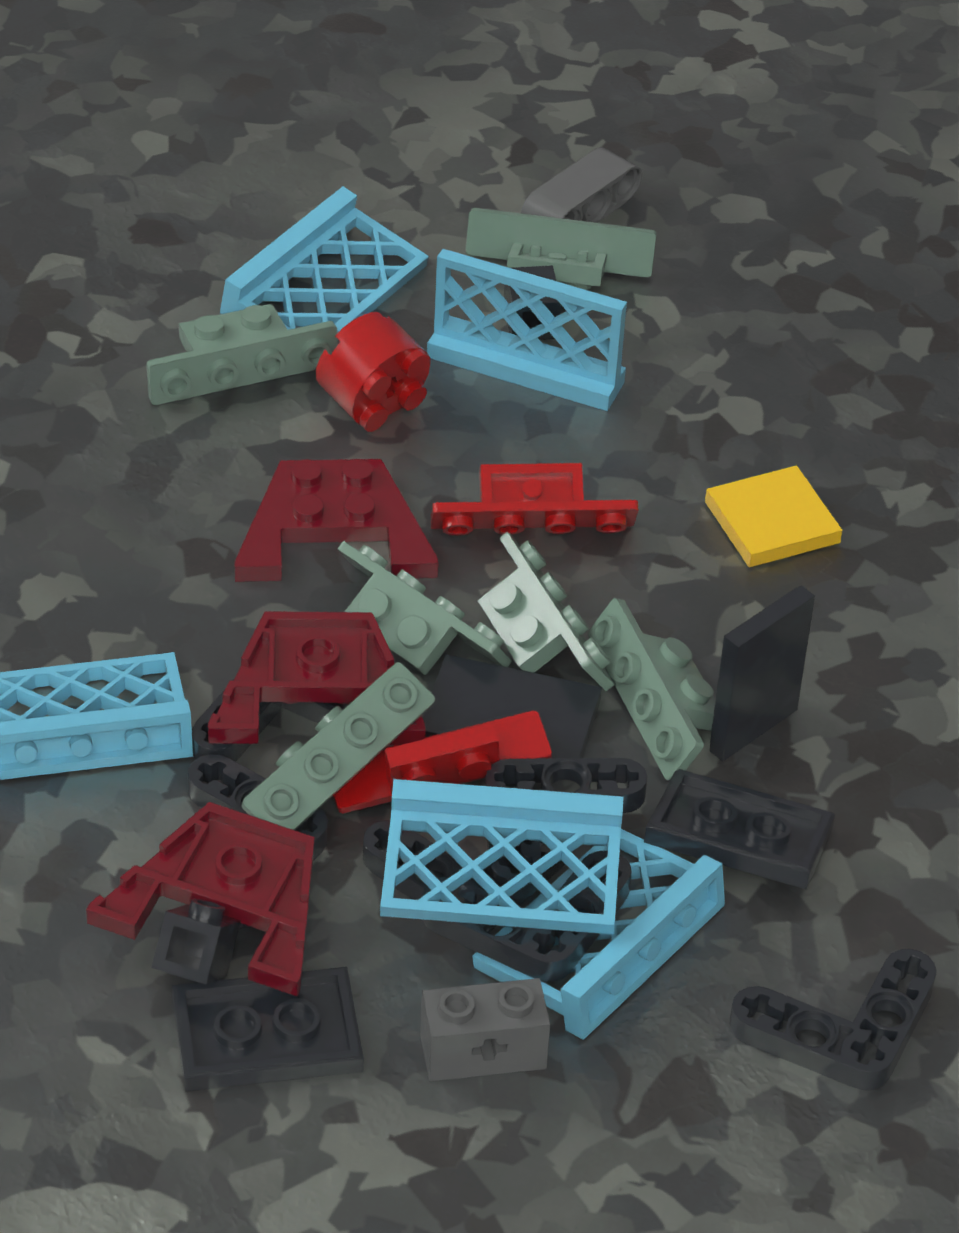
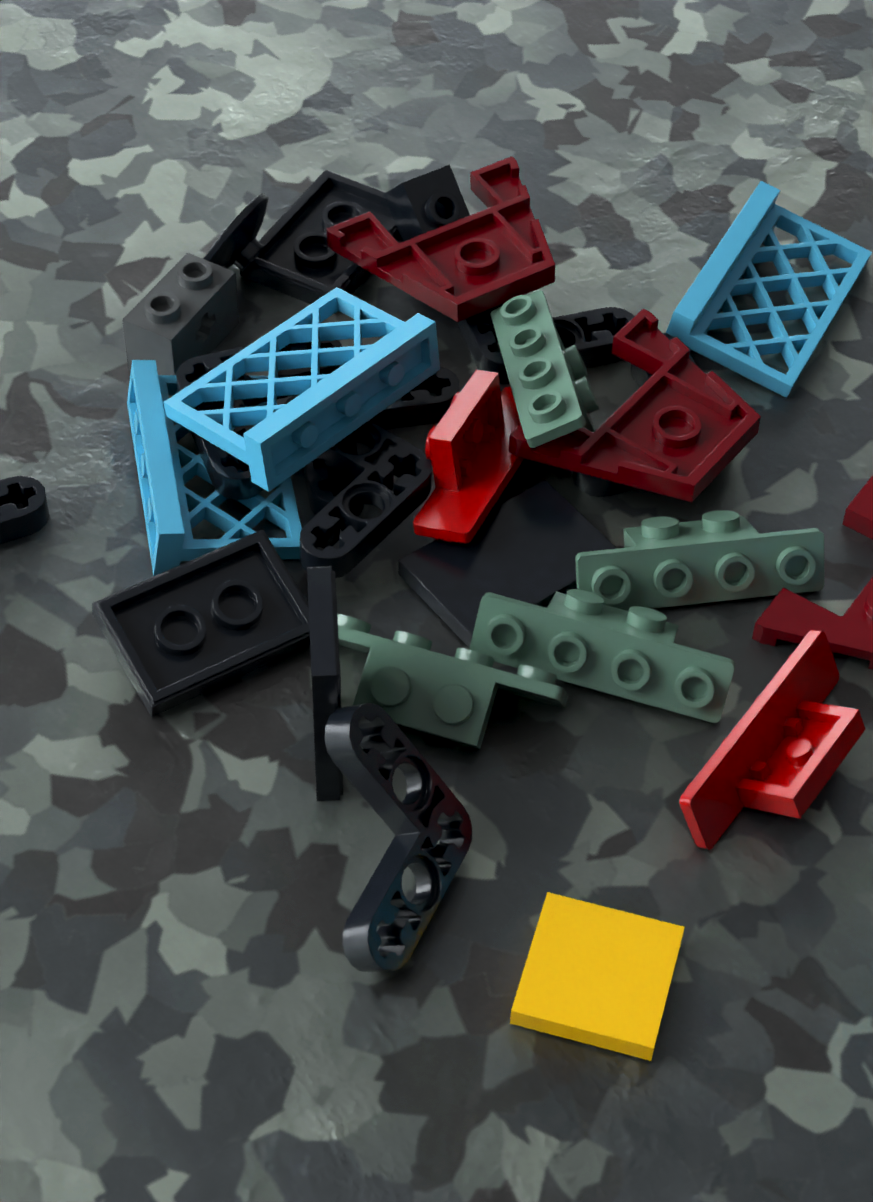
camera: 130 degrees right, 5 degrees up
none -> black dish [203,193,269,271]
none -> black beam [325,703,472,972]

